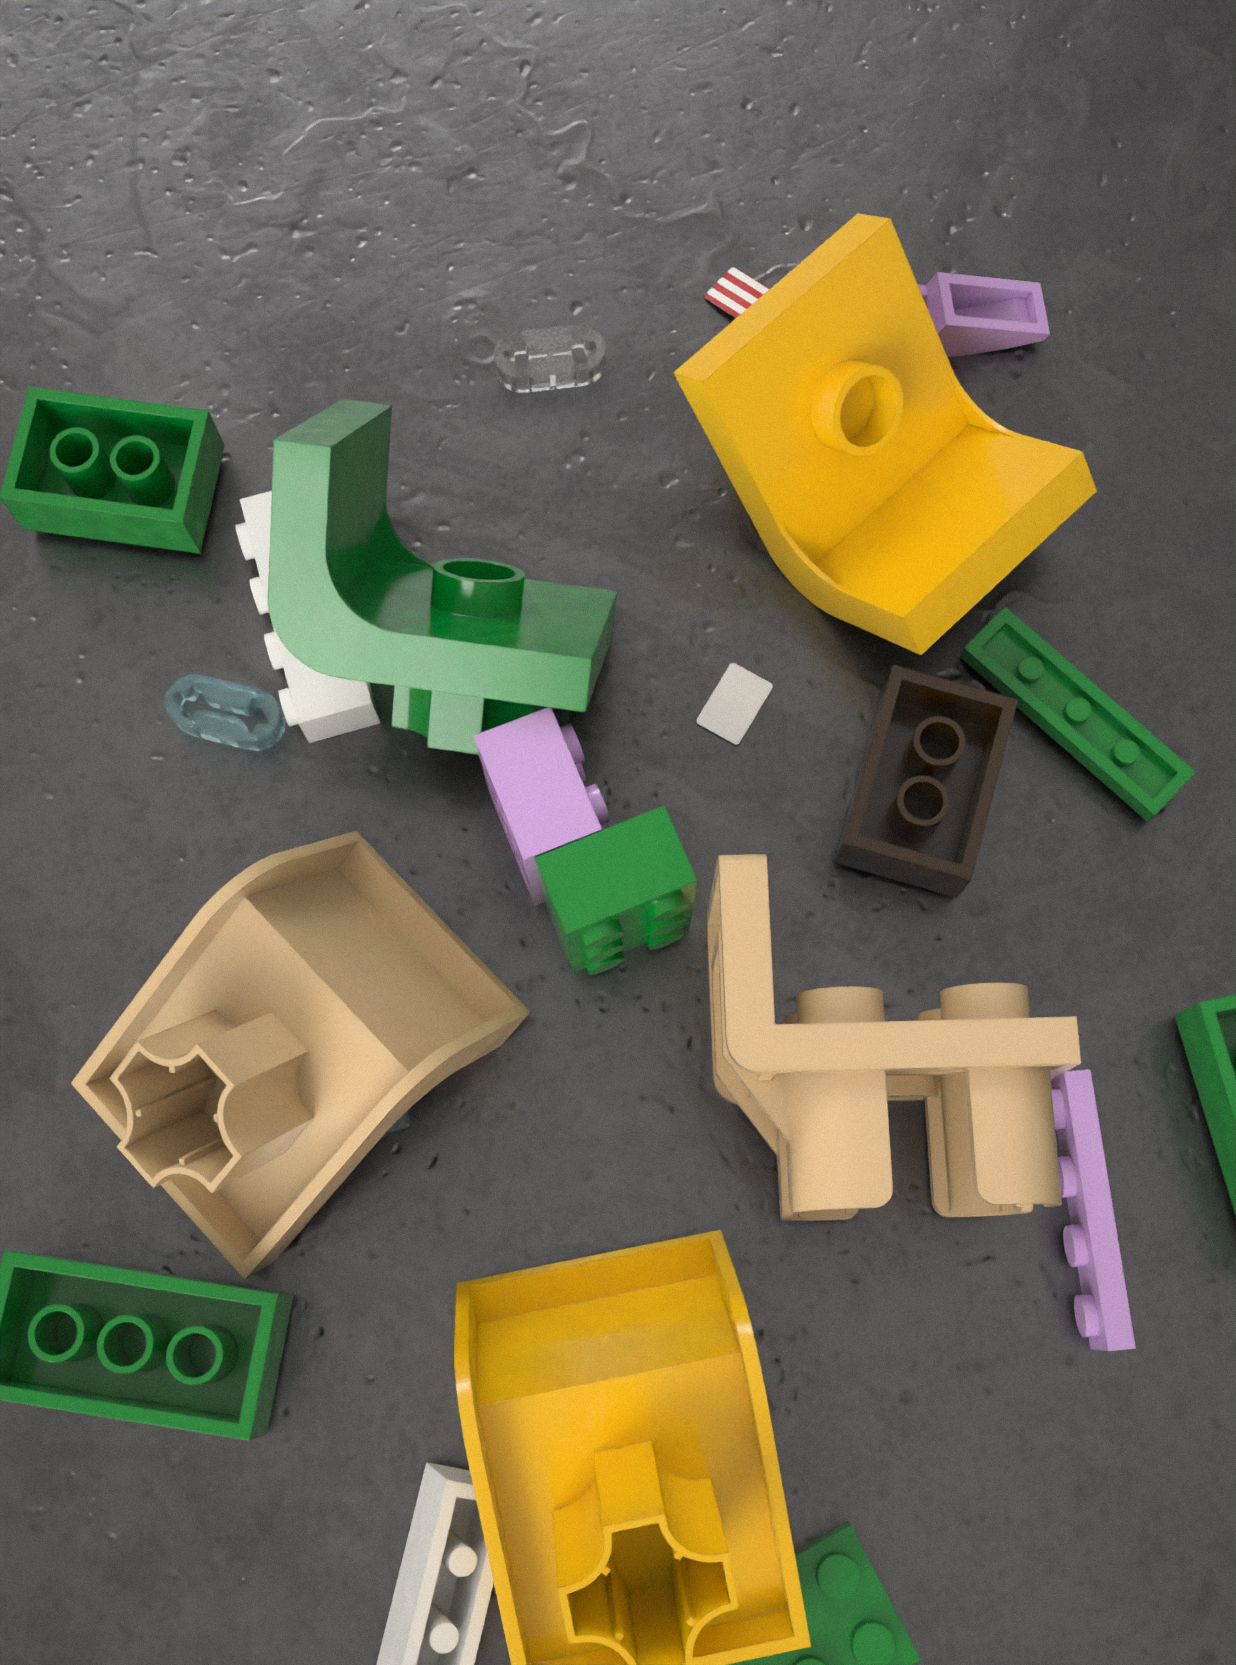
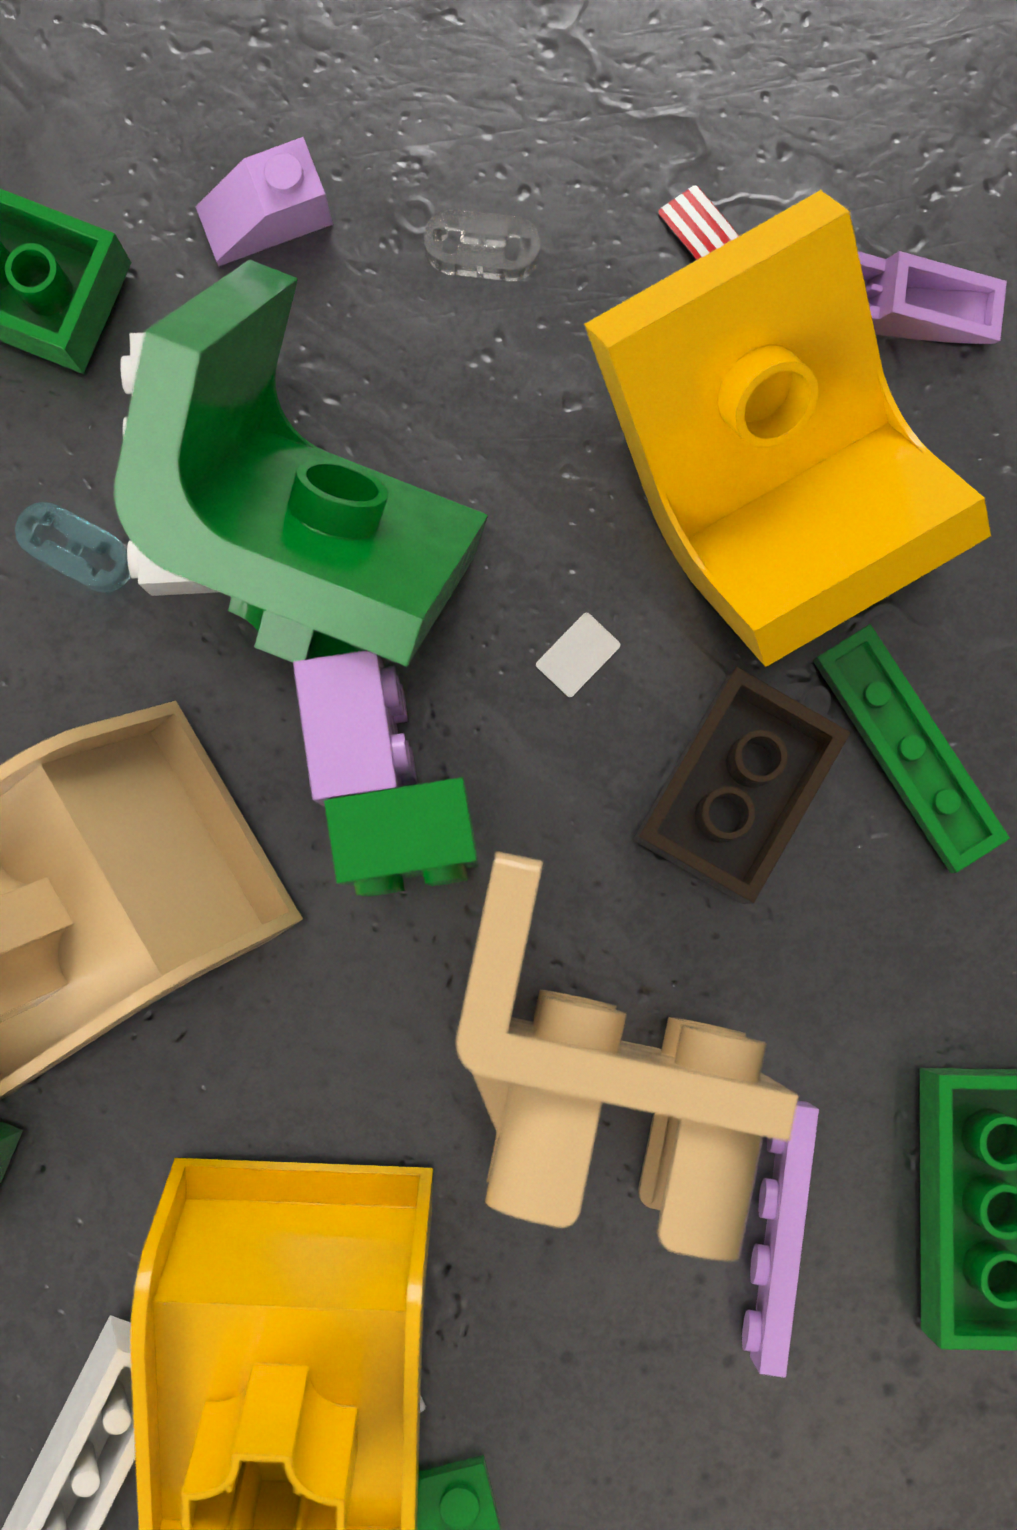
camera: 10 degrees right, 10 degrees up
none -> lavender slope [195,137,333,266]

